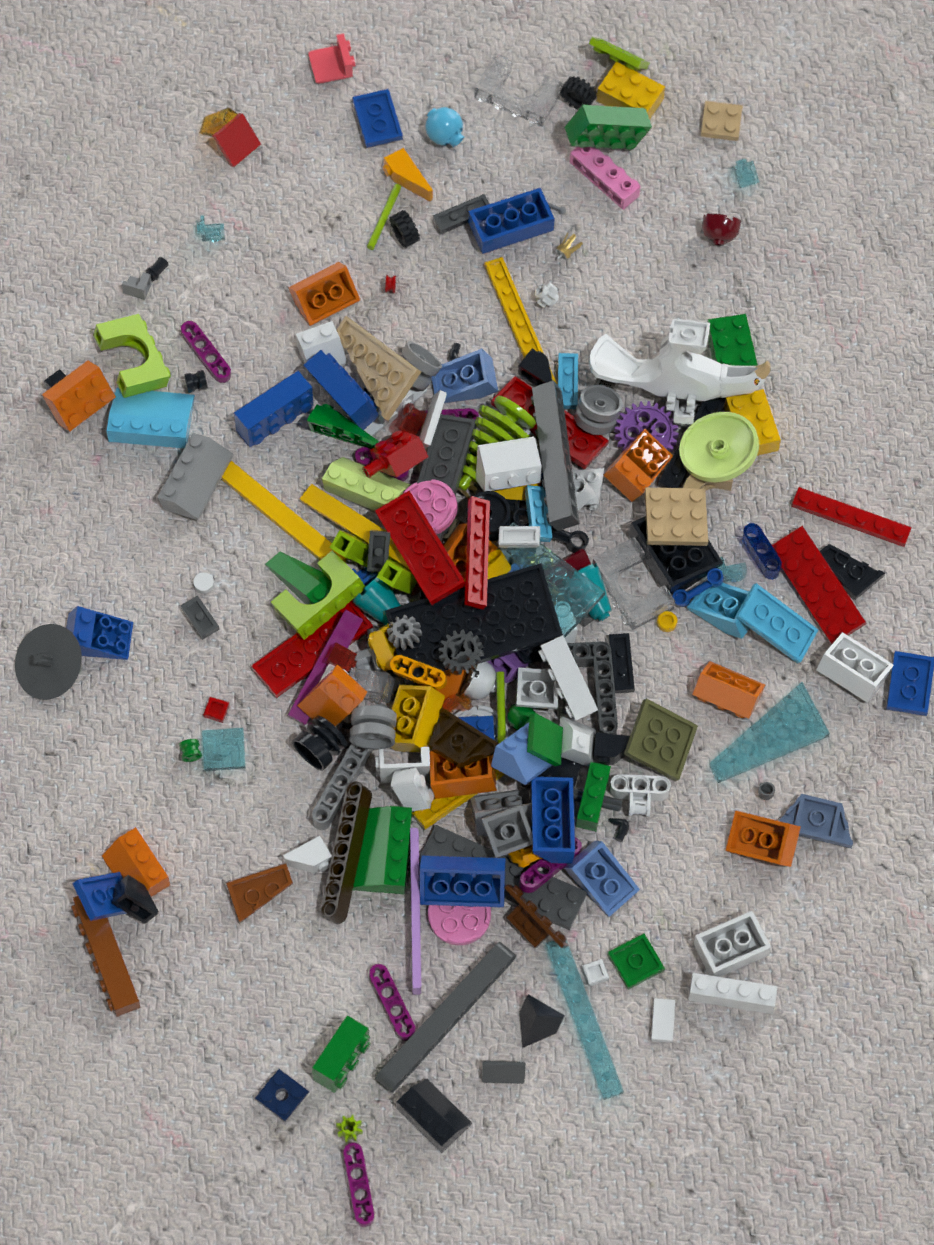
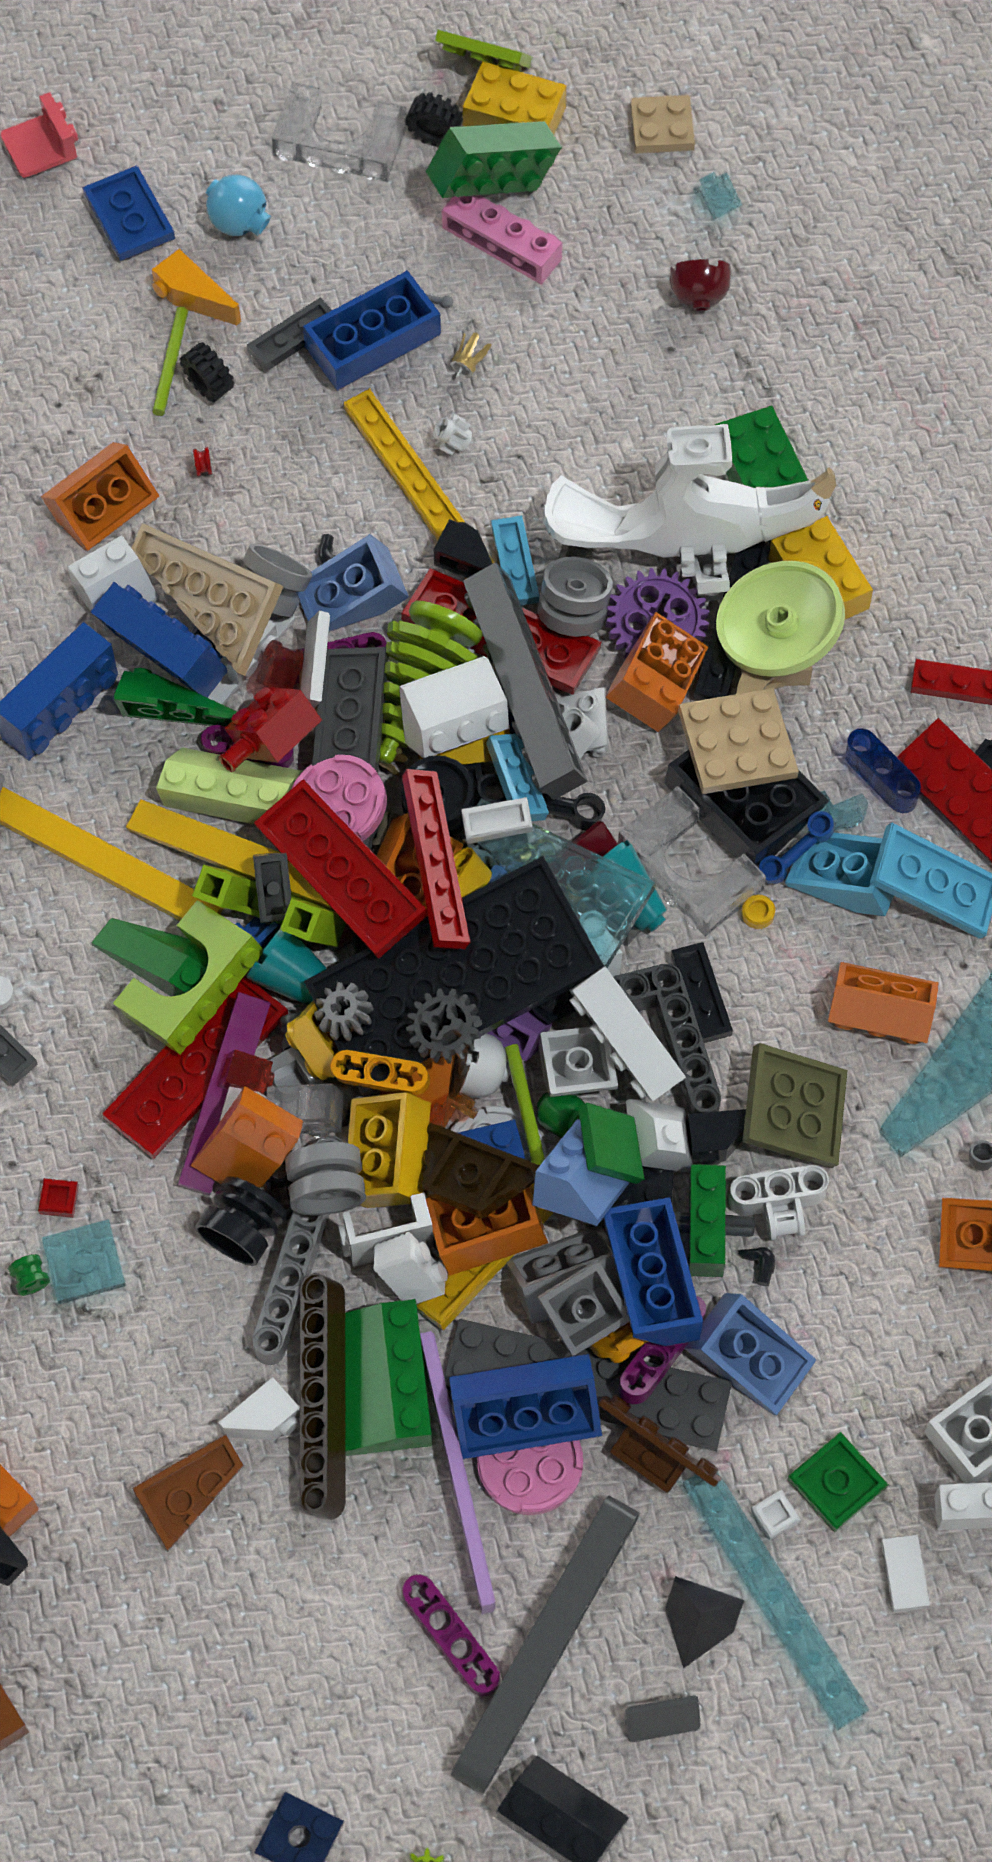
camera: 10 degrees left, 0 degrees up
green brick [312,1015,371,1093] -> none

